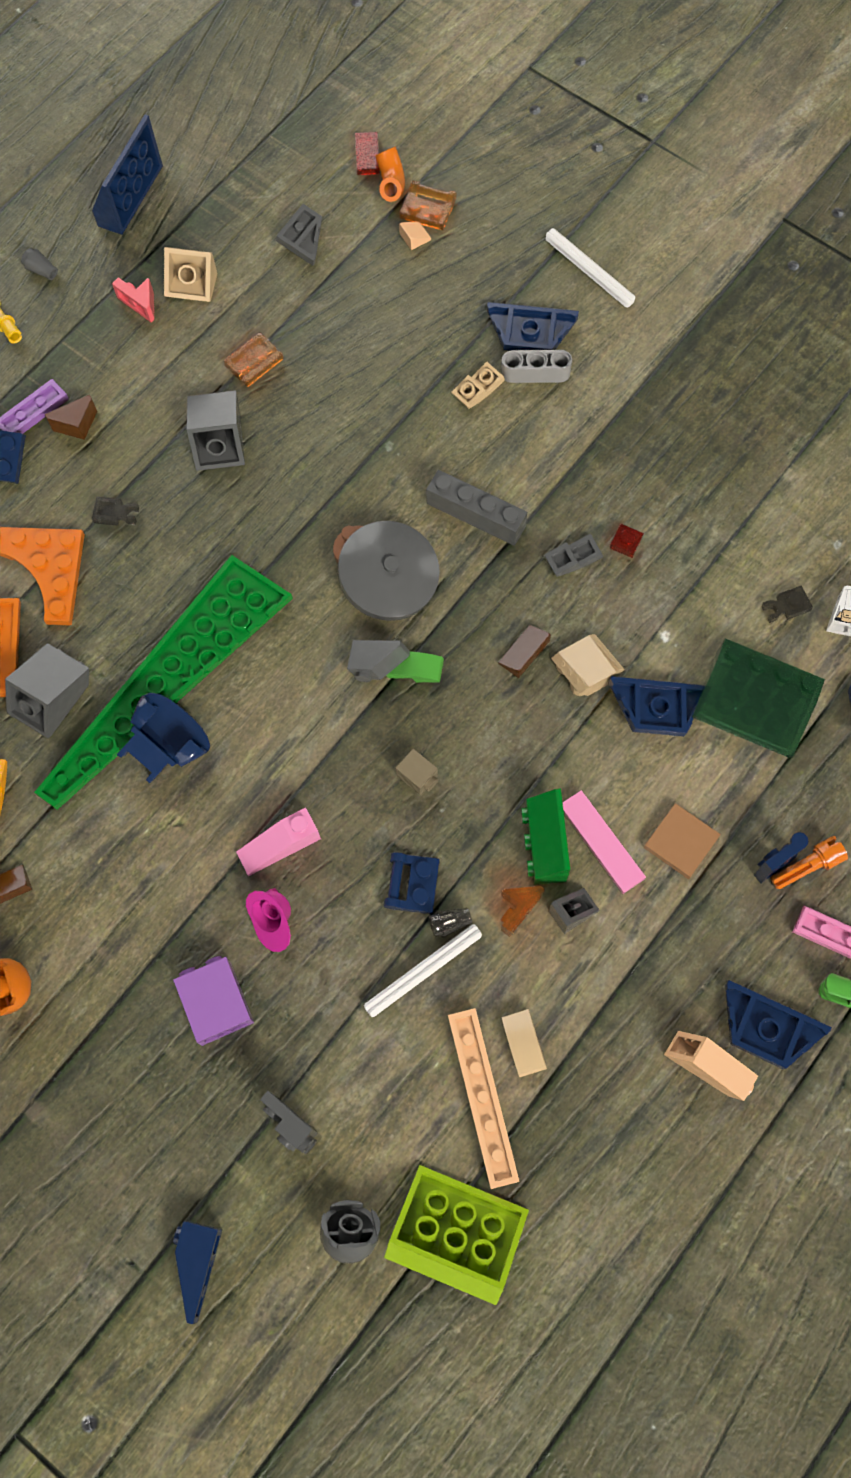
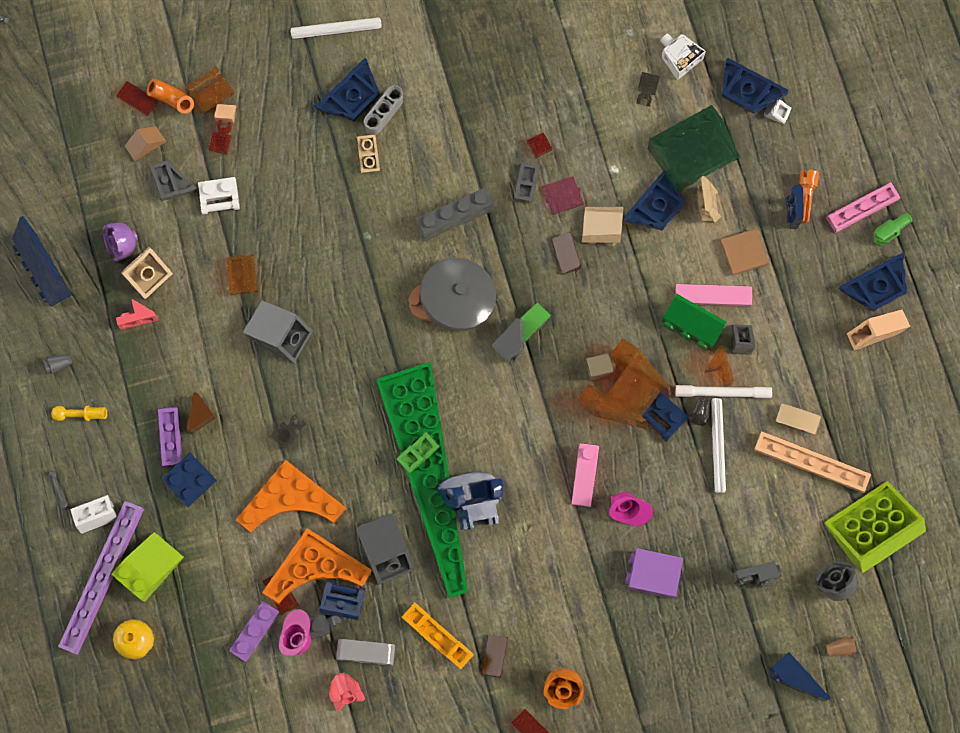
camera: 60 degrees left, 5 degrees up
none -> medium lavender cylinder [103,222,138,261]
none -> medium nougat slope [125,126,166,161]
none -> white plate [198,177,240,215]
none -> clear red plate [208,120,232,155]
none -> bright green slope [397,432,440,473]
none -> clear pink piece [542,176,584,215]
none -> clear orange wedge [578,339,671,429]
none -> white piece [675,385,772,398]
none -> tan slope [697,176,721,223]
none -> medium nougat cone [826,636,857,656]

